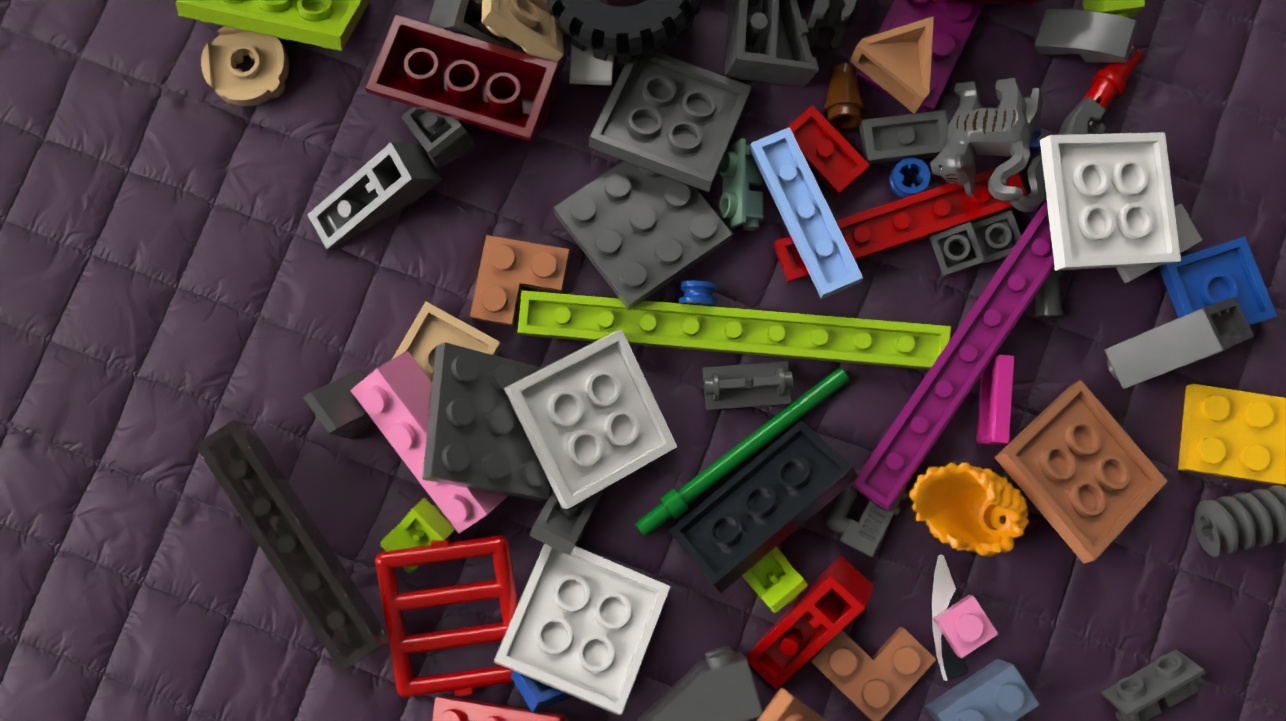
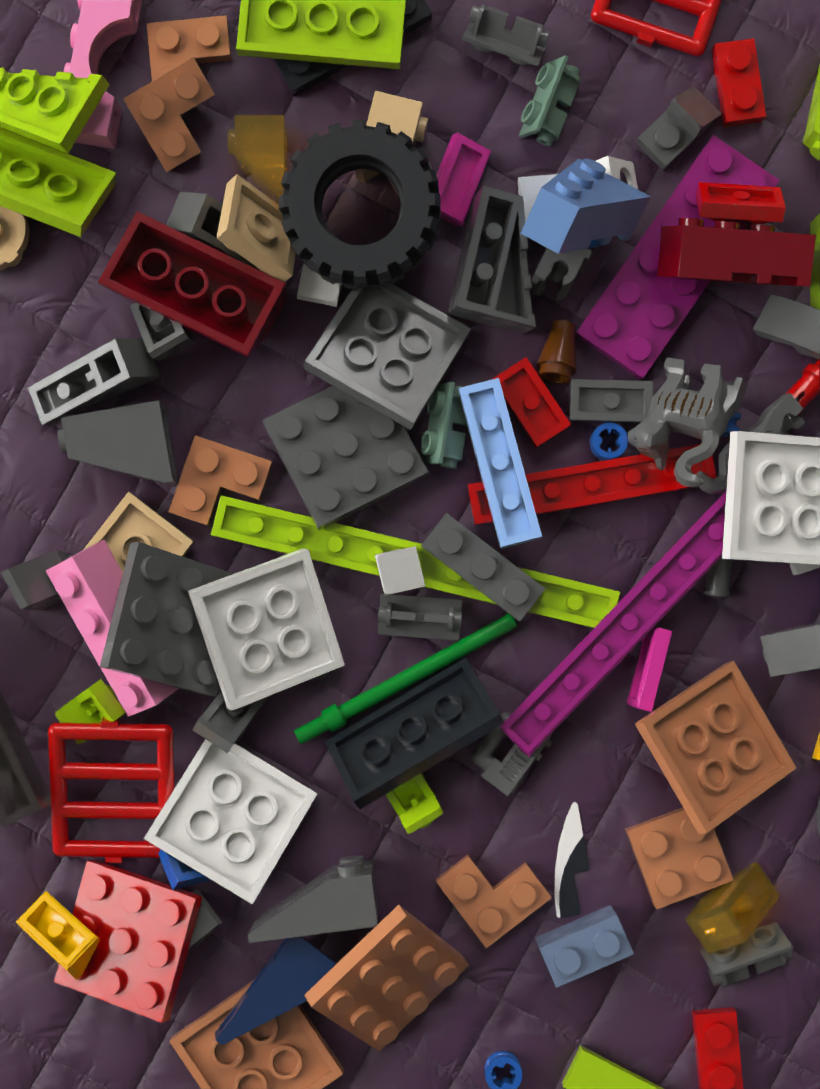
camera: 10 degrees right, 5 degrees up
blue bush [679,280,718,307] -> none
red slope [745,555,874,690] -> none
medium nougat slope [850,16,934,114] -> none
light orange piece [909,462,1029,557] -> none
dark grey slope [929,210,1021,277] -> none
bright pink plate [933,595,998,658] -> none
none -> dark grey slope [58,400,179,486]
none -> white slope [375,546,425,596]
none -> dark grey plate [421,513,545,622]
none -> nougat plate [625,807,734,910]
none -> clear yellow slope [685,862,780,954]

